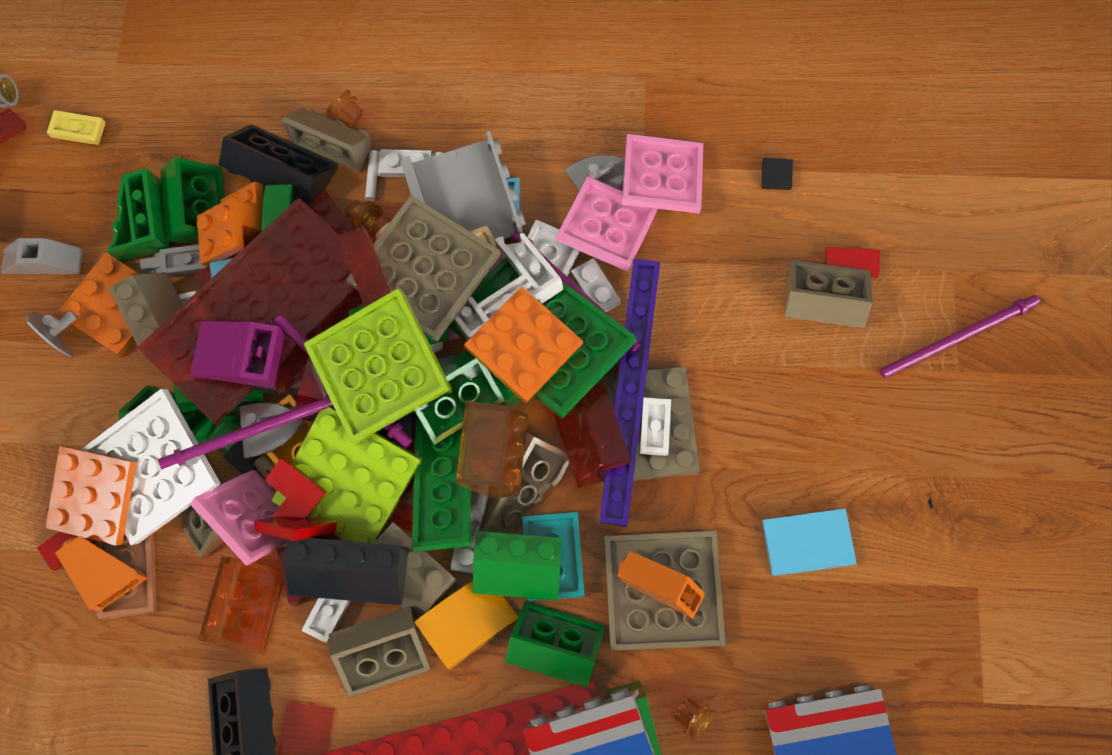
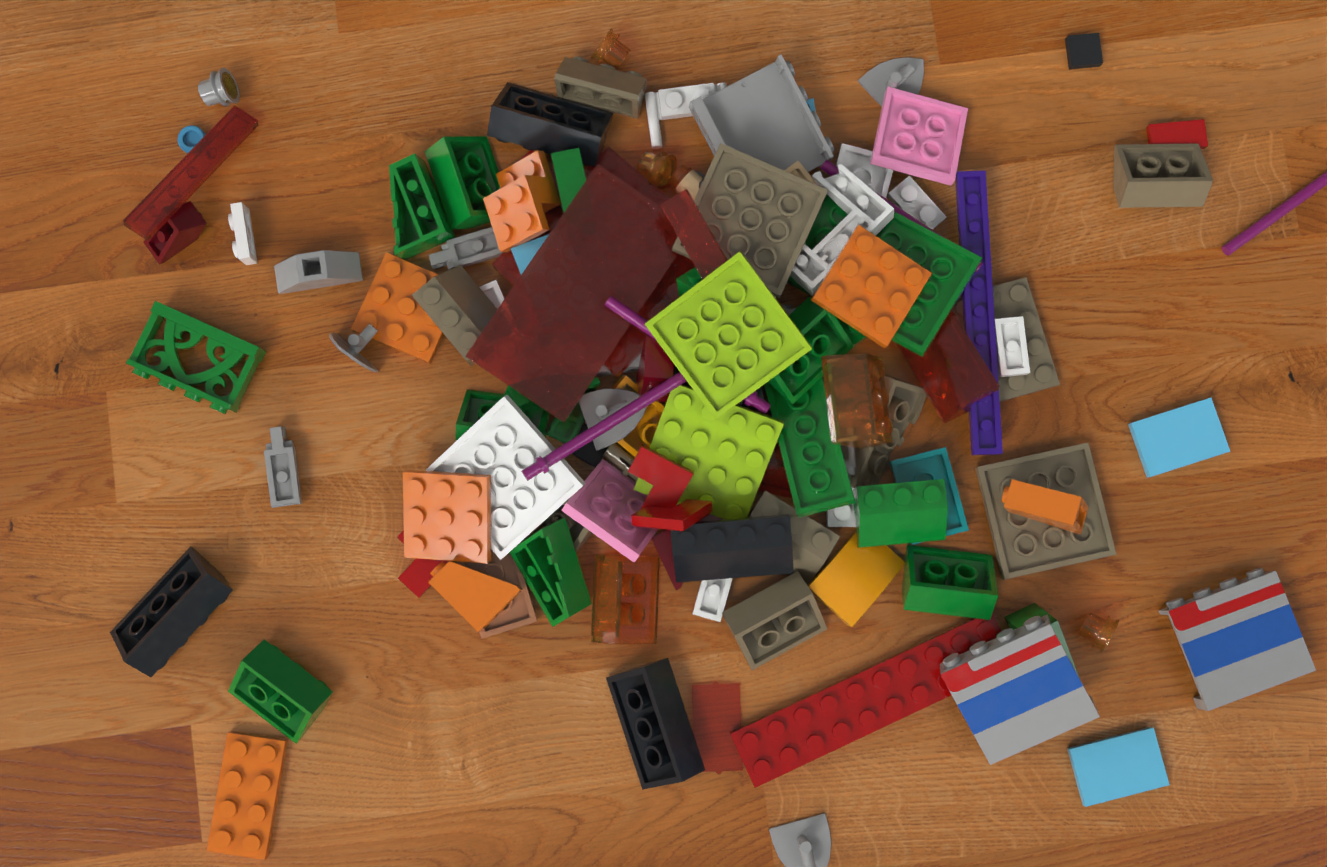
camera: 20 degrees left, 10 degrees up
light yellow plate [47,110,106,145] -> none
magenta slope [190,321,285,388] -> none
bright pink plate [622,134,703,213] -> none
none -> green wedge [509,517,592,627]

